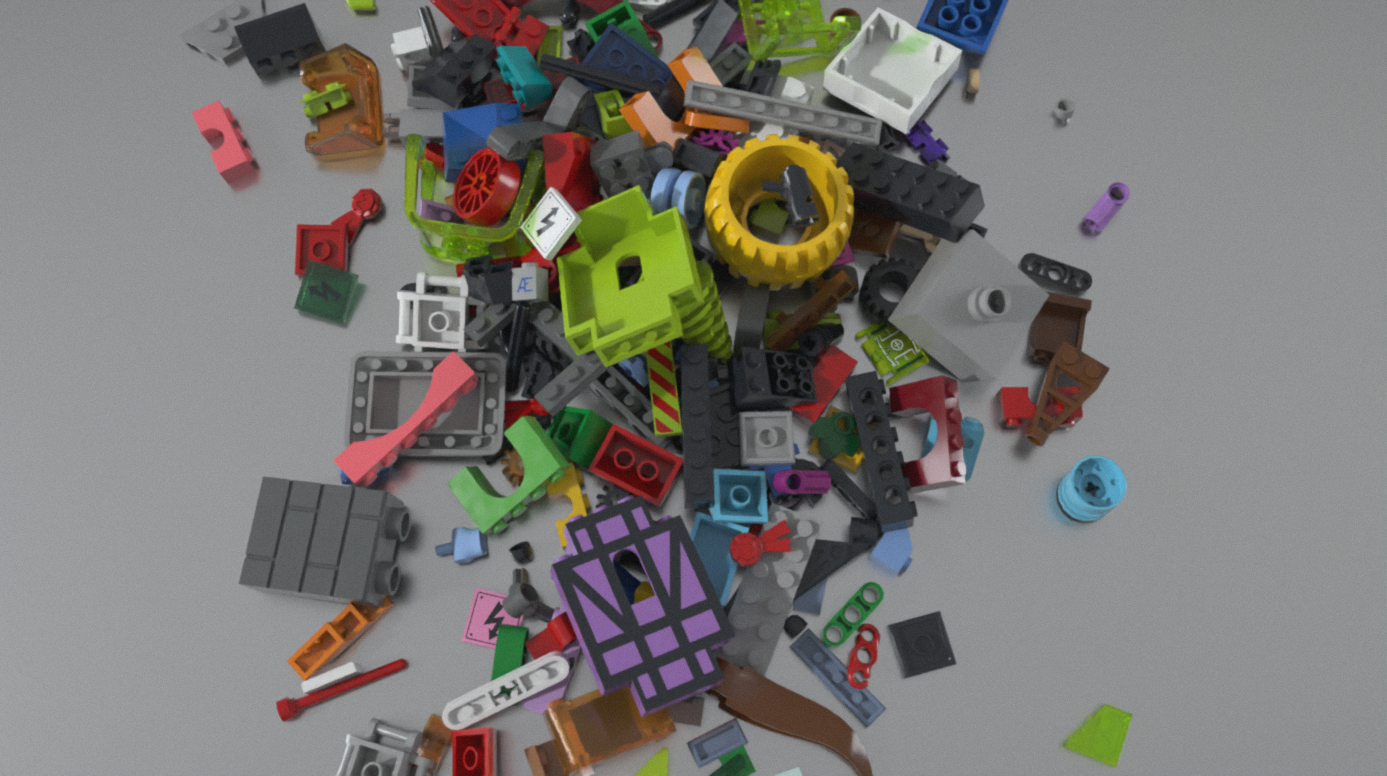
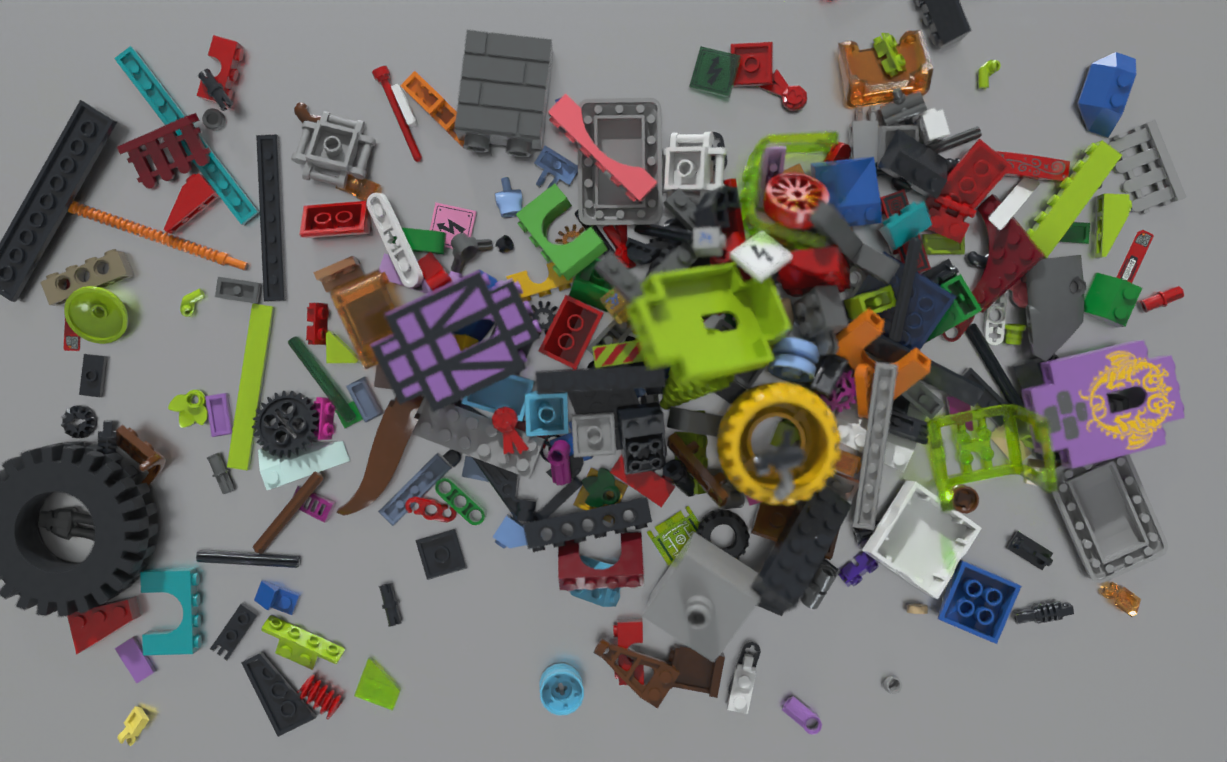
camera: 90 degrees right, 15 degrees up
none -> black pin [379,583,402,627]
none -> medium blue hinge [534,146,578,188]
none -> clear yellow brick [600,288,630,325]
none -> white hinge [727,653,756,714]
none -> light grey arm [774,469,794,500]
none -> dark grey pin [880,88,927,126]

